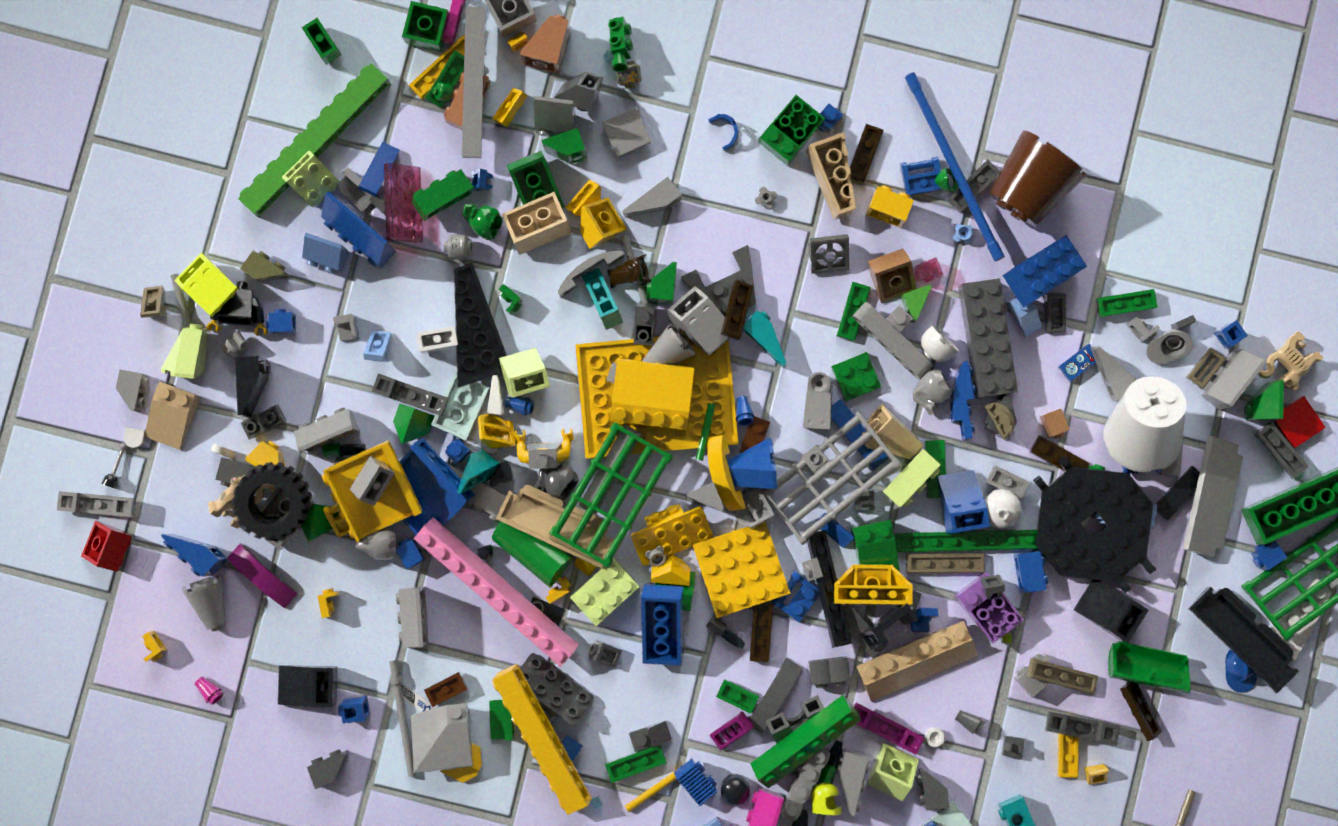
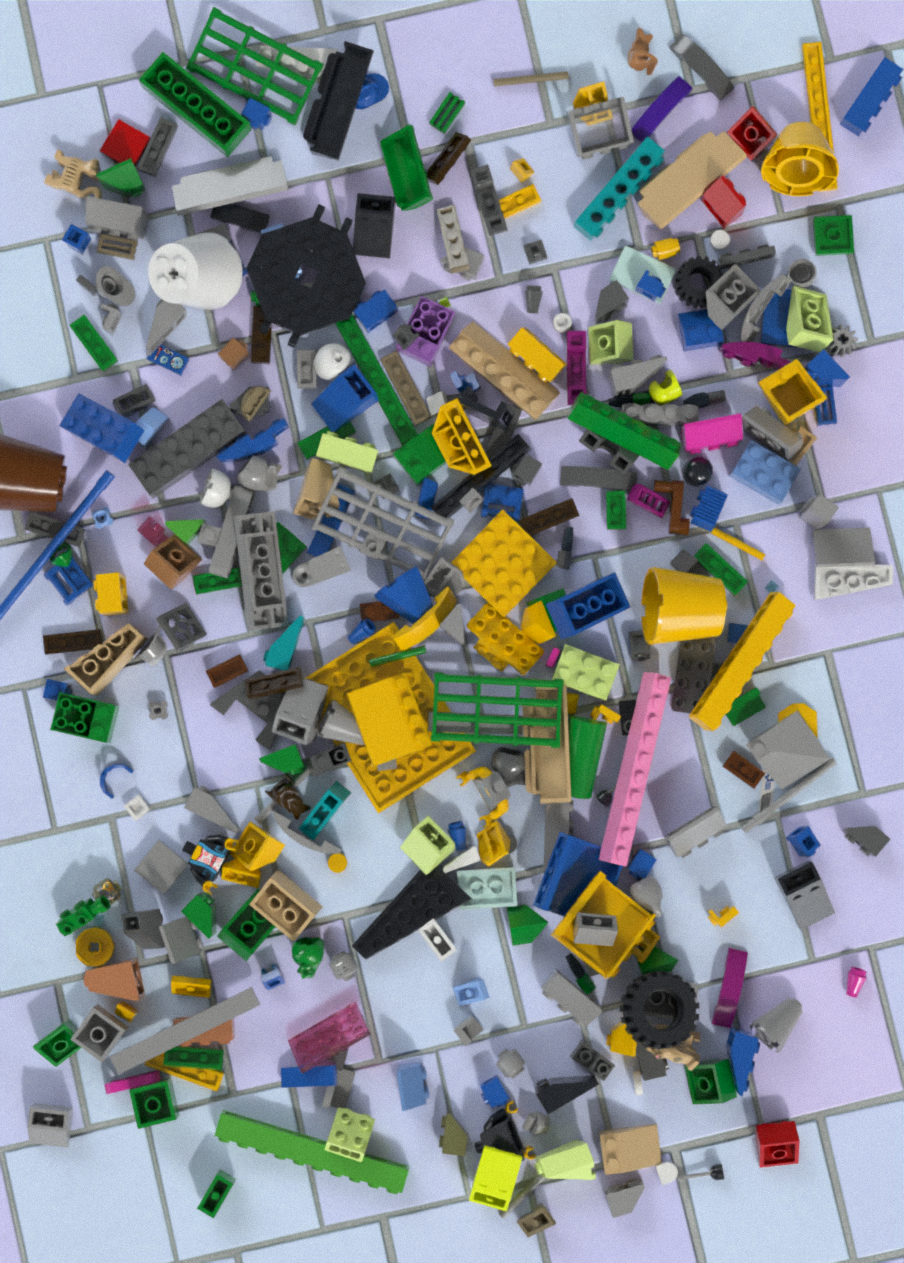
camera: 110 degrees left, 0 degrees up
light grey slope [57,491,134,517] -> none
yellow bracket [142,631,167,662] -> none
blue slope [321,192,397,268] -> none
dark grey slope [372,373,449,416] -> none
green brick [412,169,474,221] -> none
green piece [433,82,453,102] -> none
blue brick [445,438,472,465] -> none
teal slope [457,449,500,494] -> none
black panel [490,460,514,486] -> none
green bracket [498,284,523,315] -> none
light grey plate [645,546,668,567] -> none
dark grey brick [808,656,851,688] -> none
none -> yellow plate [75,927,115,966]
none -> white tile [124,794,151,821]
none -> light grey piece [134,625,167,666]
none -> torso [182,835,239,895]
none -> reddish brown plate [206,654,249,688]
none -> light grey slope [234,511,289,631]
none -> yellow tile [328,853,348,873]
none -> white tile [426,391,448,416]
none -> green tile [429,92,465,134]
none -> light grey head [496,1048,525,1078]
none -> yellow brick [507,327,568,382]
none -> dark grey brick [513,454,542,486]
none -> dark pink tile [545,647,561,668]
none -> yellow cone [641,567,727,645]
none -> reddish brown beam [653,479,690,536]
none -> green slope [684,1058,737,1104]

